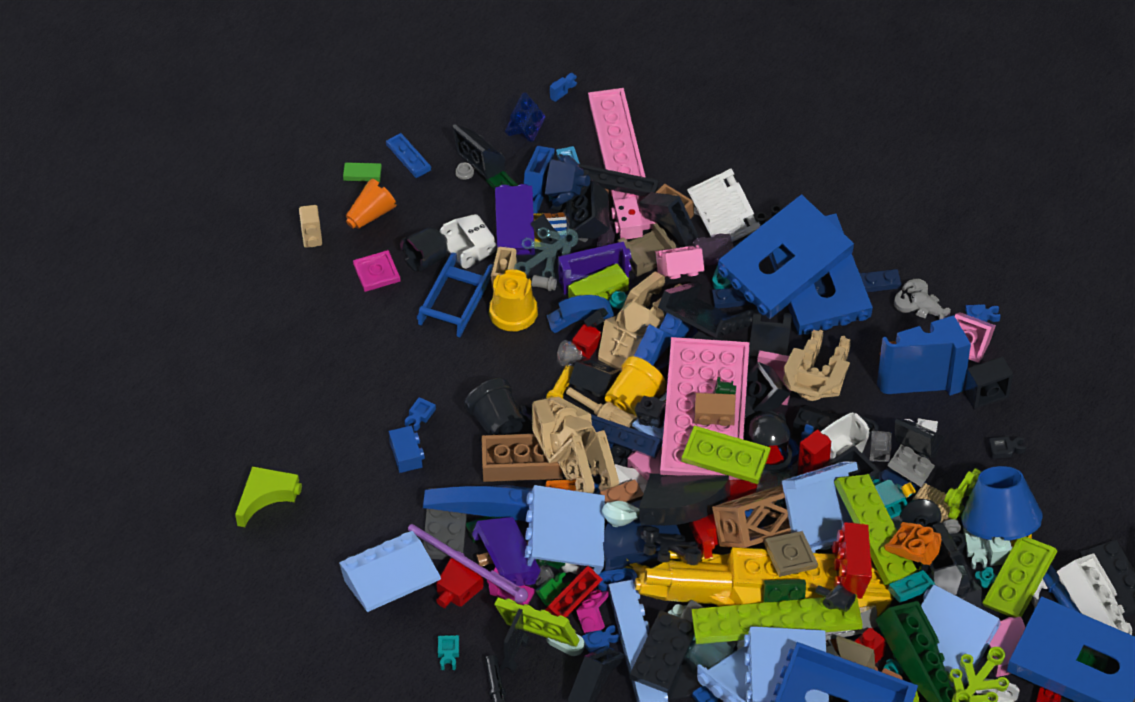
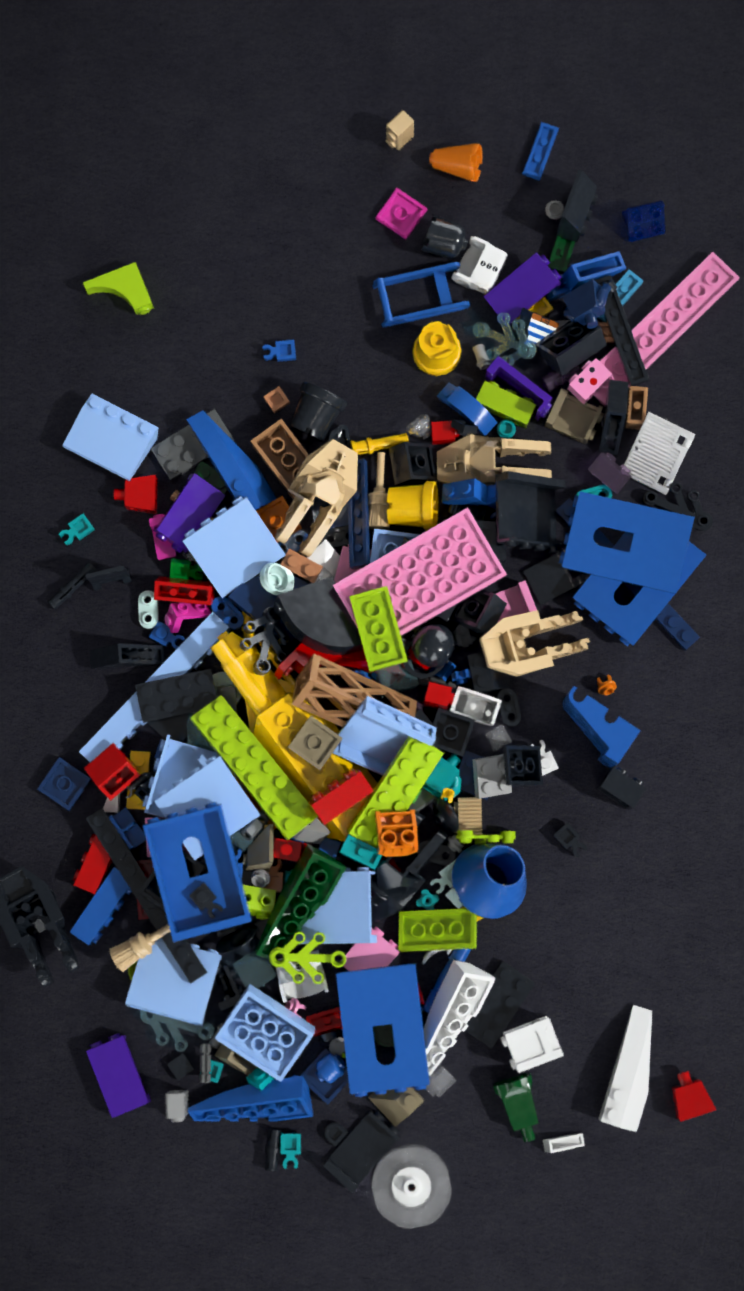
camera: 60 degrees right, 30 degrees up
bright green tile [343,163,382,182] -> none
blue brick [389,425,425,473] -> none
medium lavender bar [408,524,528,603] -> none
tan brick [491,247,517,289] -> none
lime plate [494,598,580,647] -> none
blue plate [550,73,577,102] -> none
black brick [635,396,666,428] -> none
bright pink brick [655,245,704,279] -> none
medium nougat brick [695,393,736,426] -> none
dark green brick [714,377,736,394] -> none
dark green plate [763,579,806,602] -> none
black piece [815,584,856,612] -> none
light grey animal [894,279,951,320] -> none
bright pink slope [955,312,996,363] -> none
blue plate [965,305,1000,322] -> none
none -> nougat plate [264,387,290,414]

